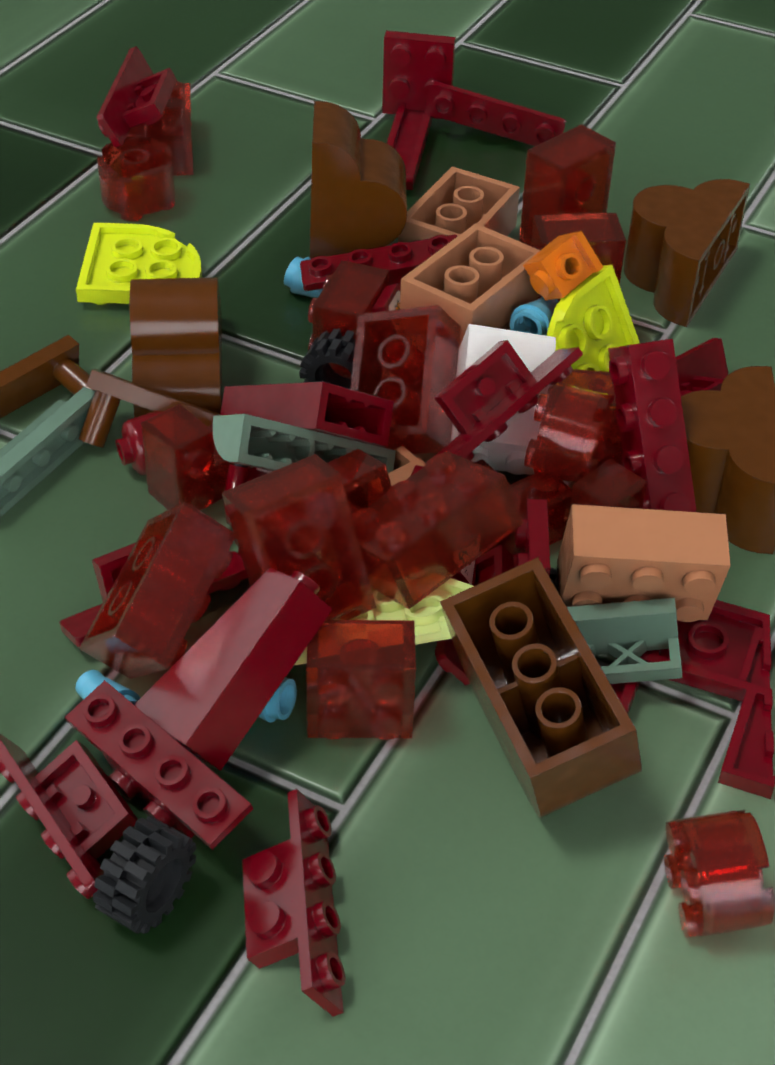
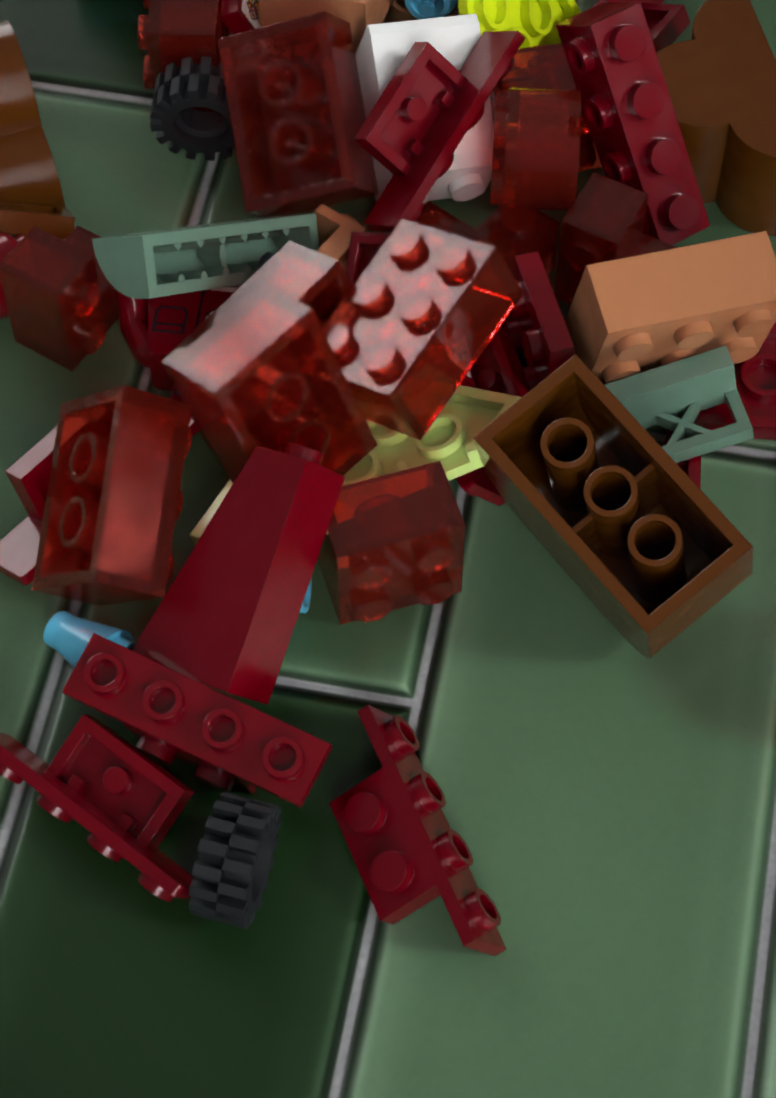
camera: 15 degrees left, 15 degrees up
dark red slope [220,381,394,447] -> none

